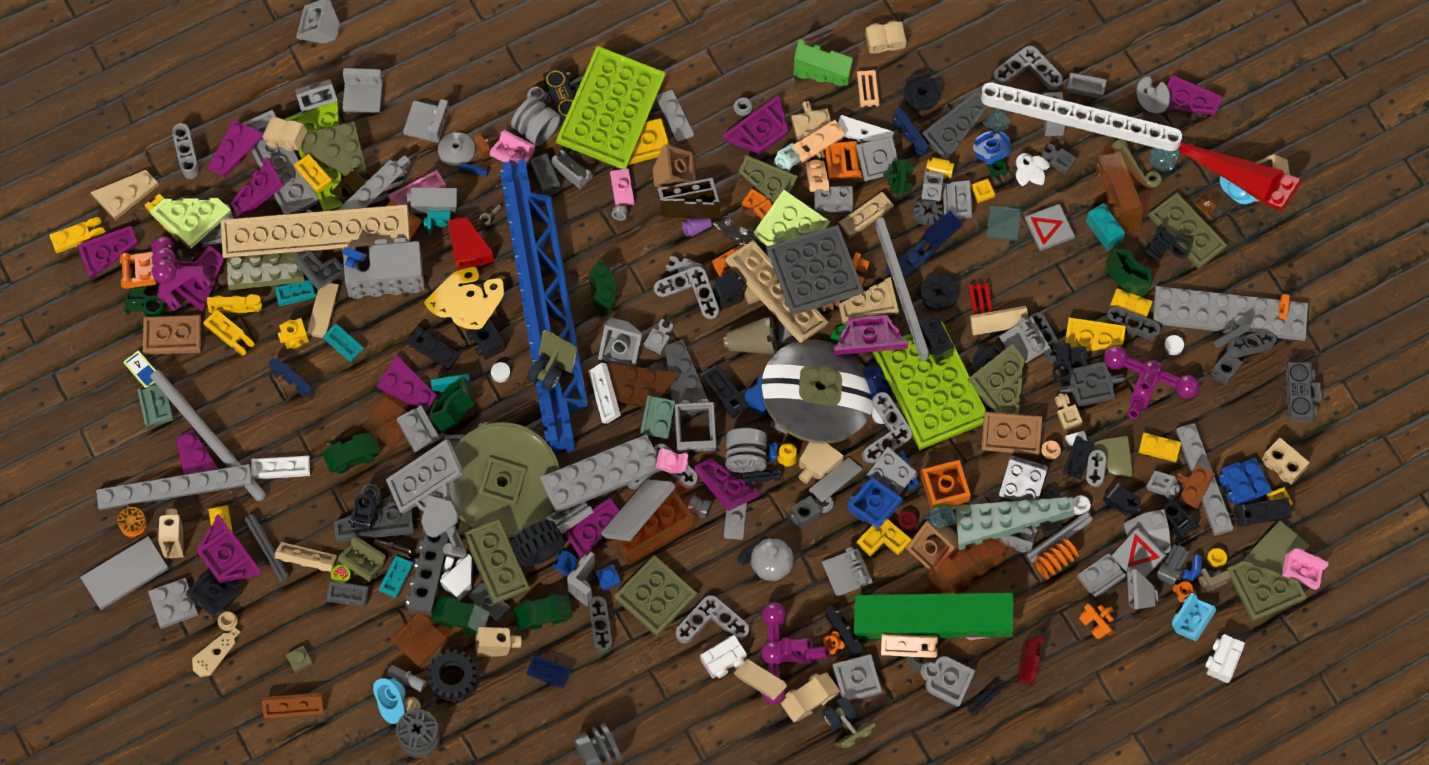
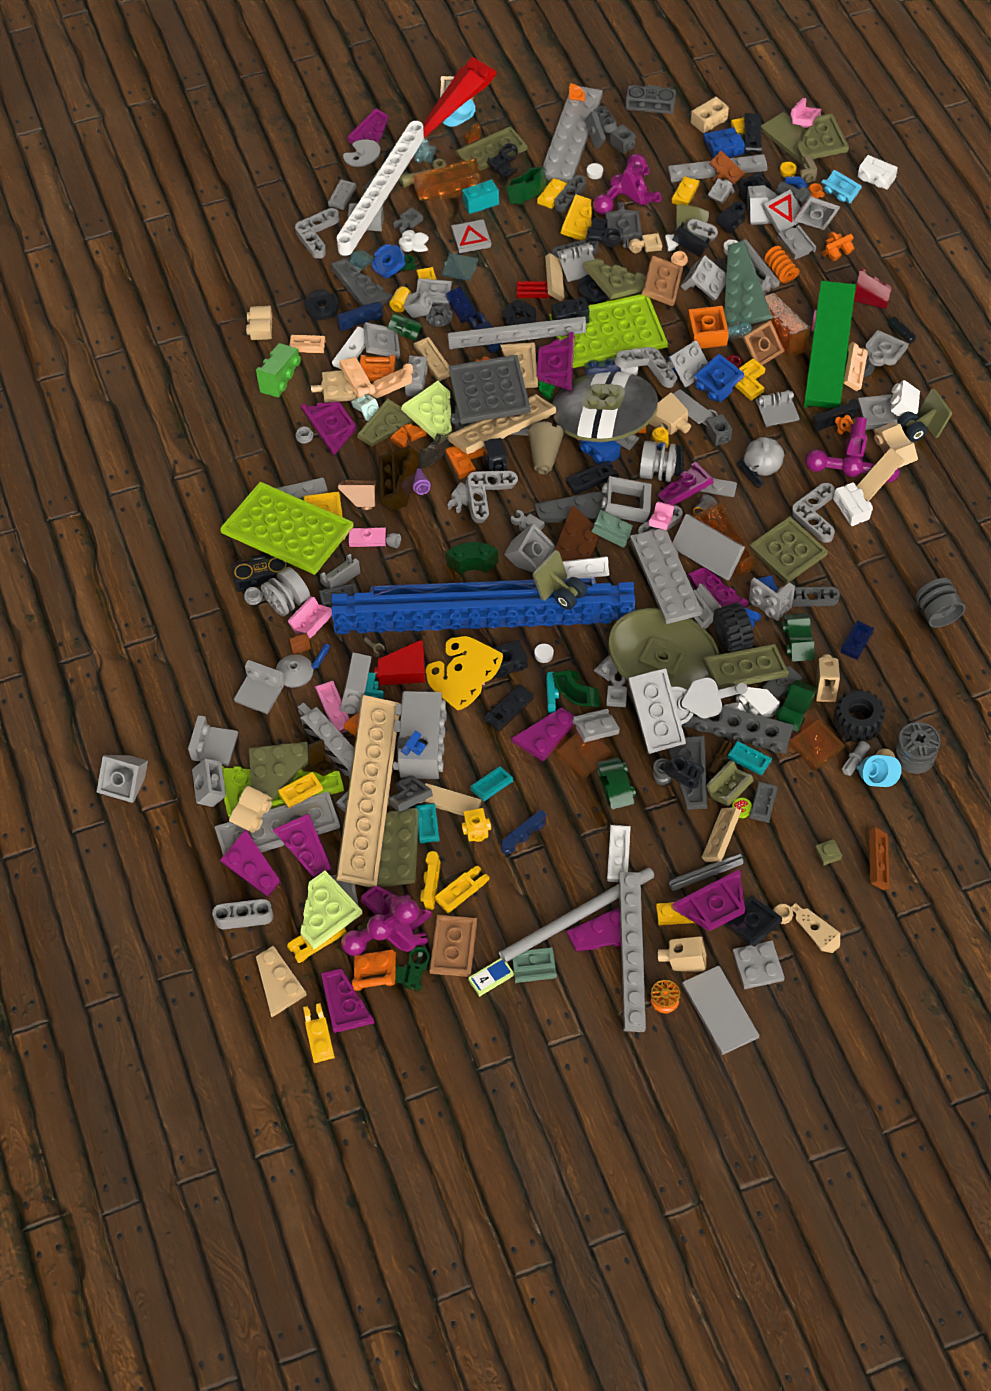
camera: 80 degrees left, 10 degrees down
none -> white brick [890,380,920,417]

